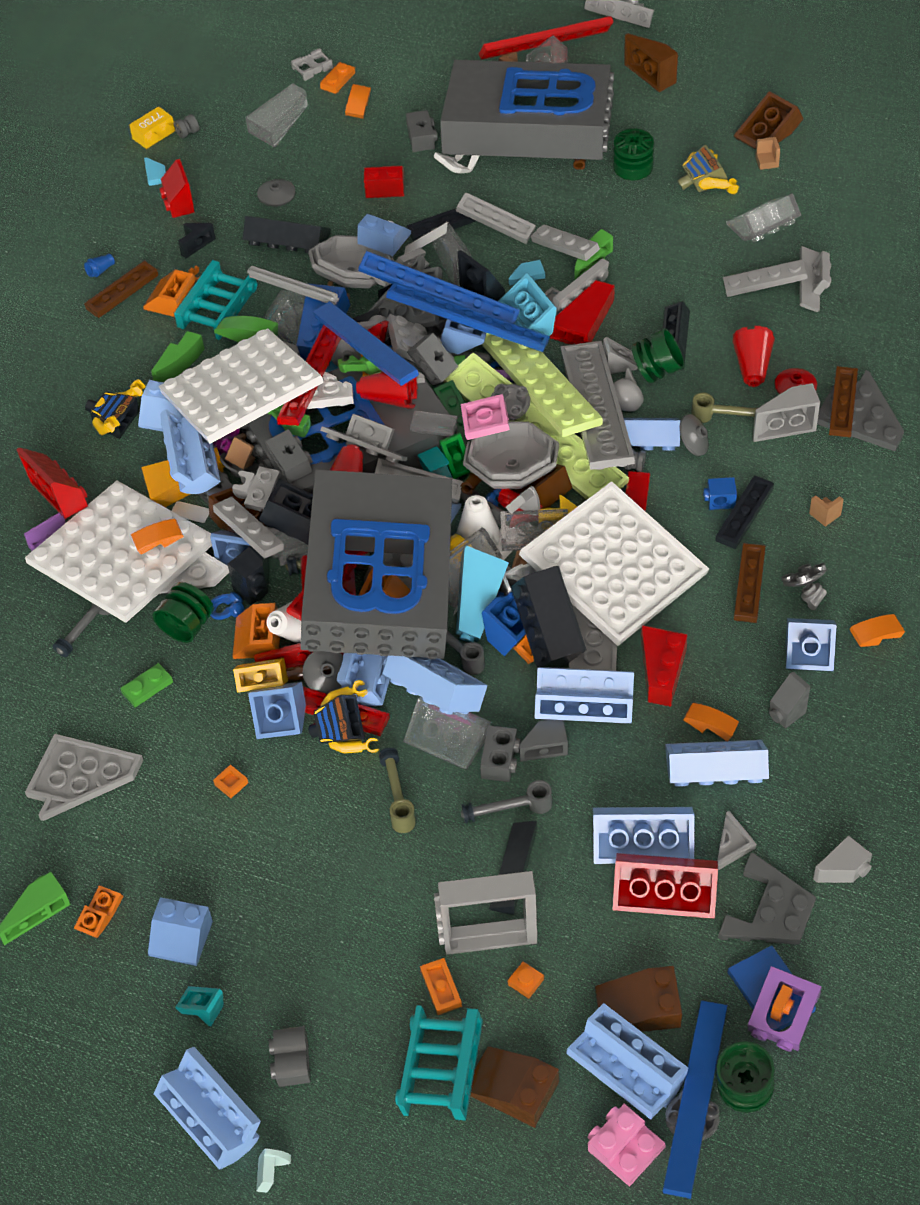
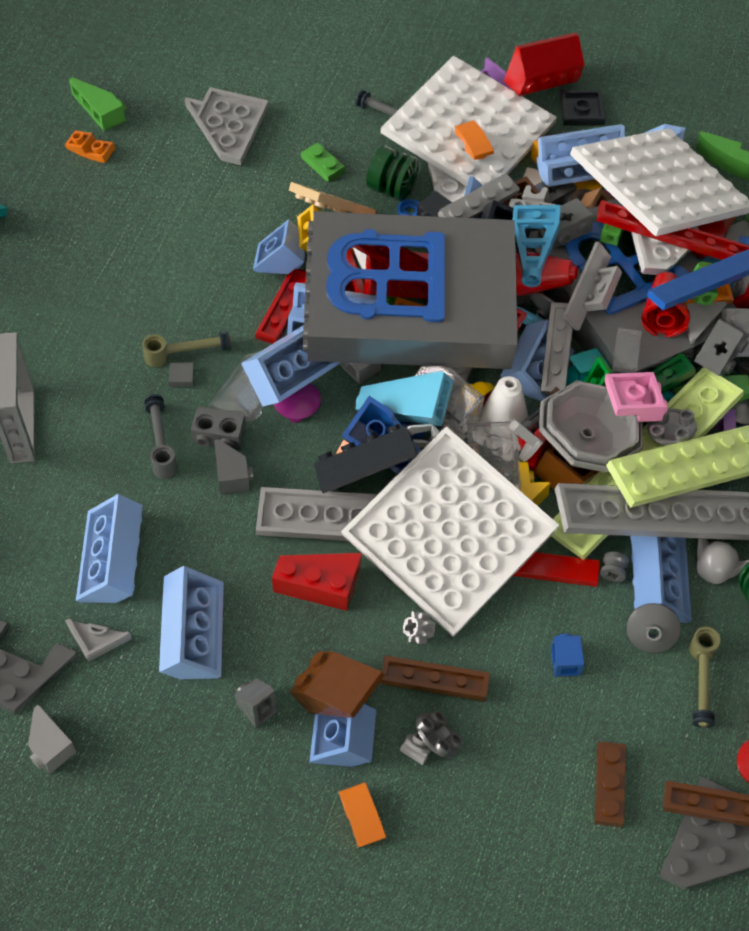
camera: 85 degrees right, 5 degrees up
torso [85,379,146,439] -> none
medium blue slope [148,897,213,966] -> none
orange plate [213,765,248,798] -> none
torso [308,680,379,754] -> none
dark grey piece [446,631,485,675] -> none
black slope [489,821,537,915] -> none
light blue brick [535,667,634,723] -> none
red slope [613,853,718,919] -> none
orange slope [683,703,739,741] -> none
black plate [716,475,774,549] -> none
light grey slope [752,383,820,442] -> none
medium nougat panel [809,495,844,527] -> none
none -> dark grey tile [169,362,194,387]
none -> tan plate [289,182,376,214]
none -> reddish brown slope [290,651,385,718]
none -> light grey gear [403,611,436,644]
none -> dark azure plate [513,205,561,287]
none -> black tile [560,90,606,125]
none -> reddish brown plate [594,741,626,828]

